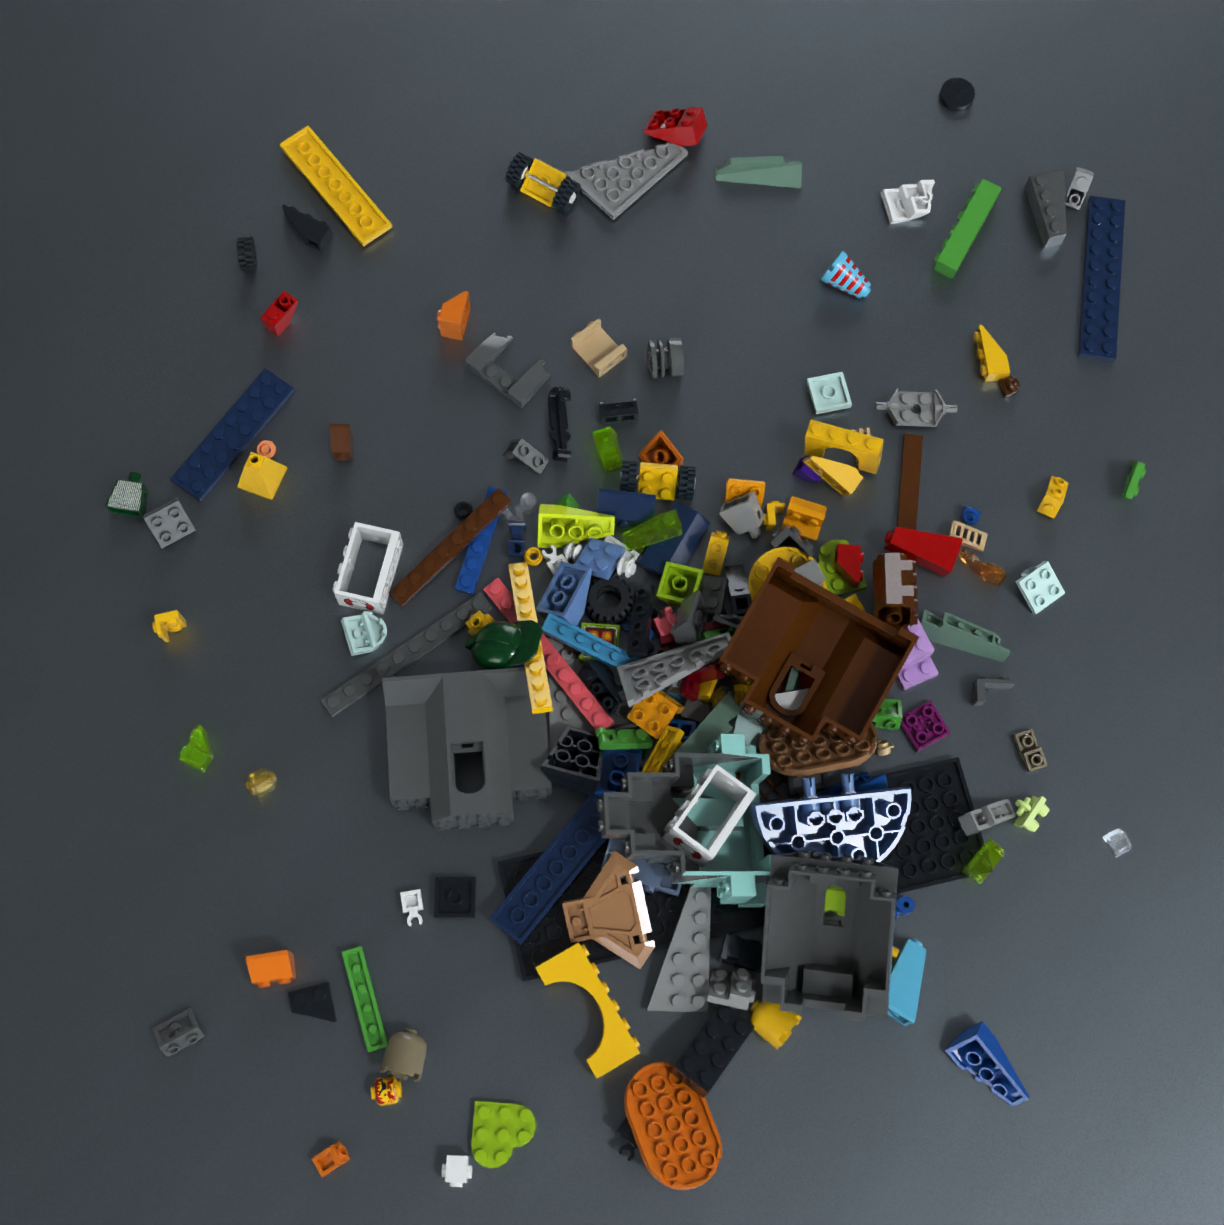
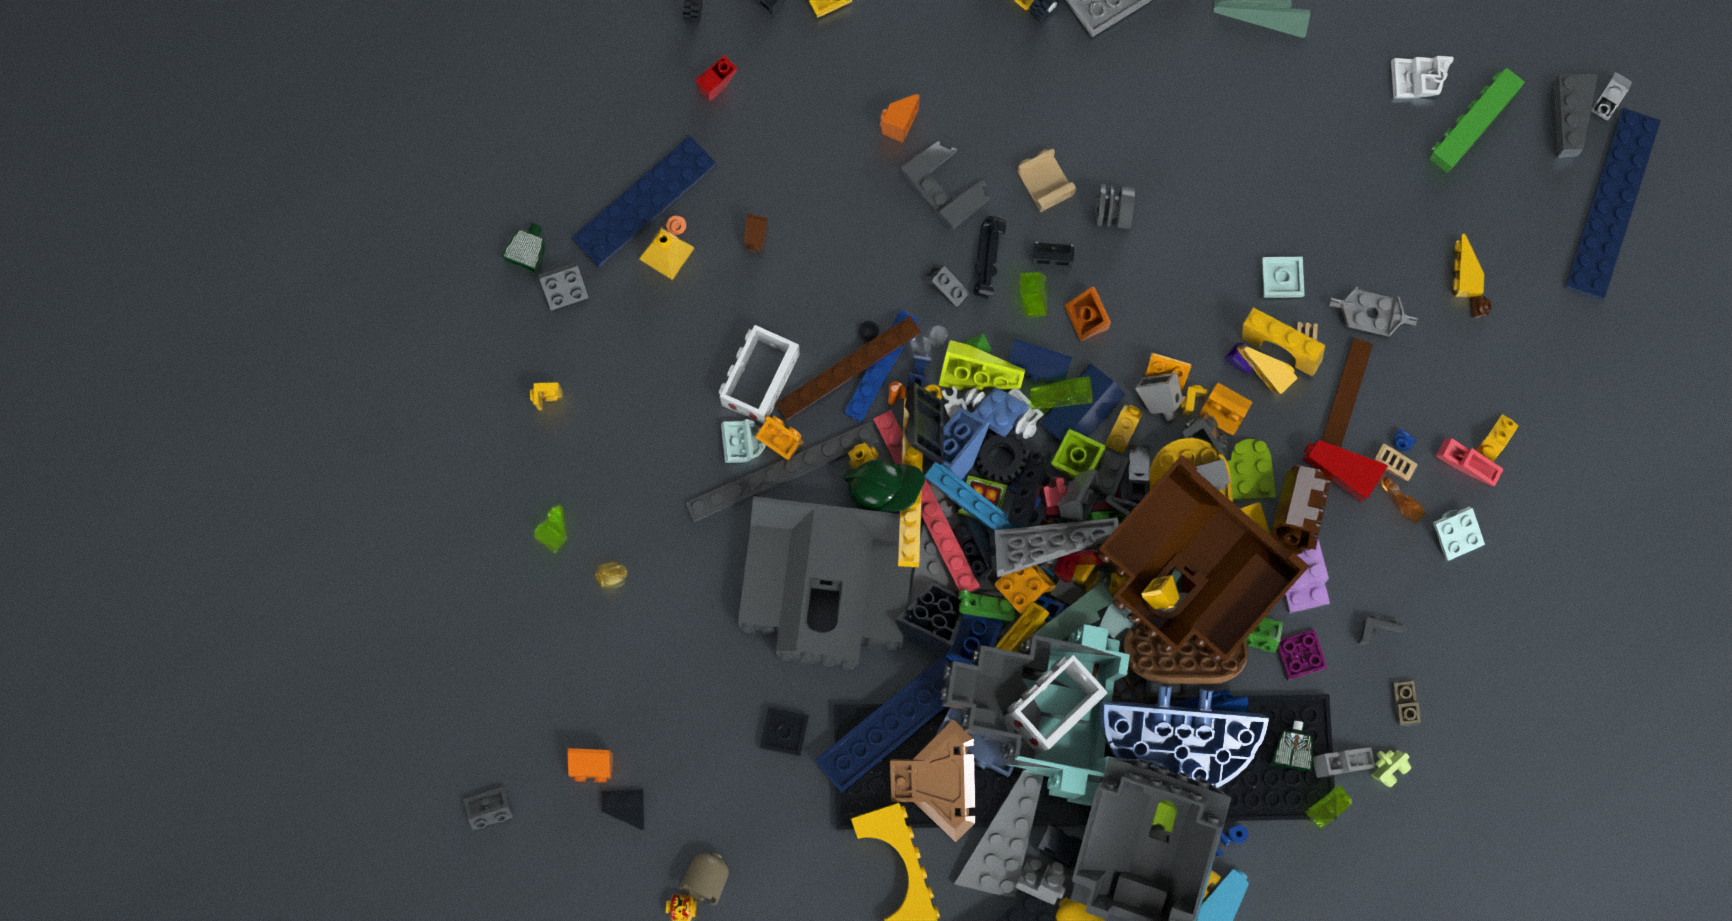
camera: 15 degrees right, 5 degrees up
bright green plate [342,946,388,1053] -> none
white plate [400,889,424,927] -> none
plate [620,460,696,501] -> none
medium azure cone [820,250,872,299] -> none
red slope [835,544,864,588] -> none
tan plate [875,740,894,756] -> none
sand green wedge [919,609,1011,662] -> none
clear slope [1103,828,1133,858] -> none
bright green wing [1122,460,1146,499] -> none
none -> light orange bracket [755,415,804,461]
none -> orange plate [888,381,907,405]
none -> black slope [905,382,944,465]
none -> yellow slope [1142,575,1180,610]
none -> dark green torso [1270,721,1313,772]
none -> coral slope [1435,438,1503,486]

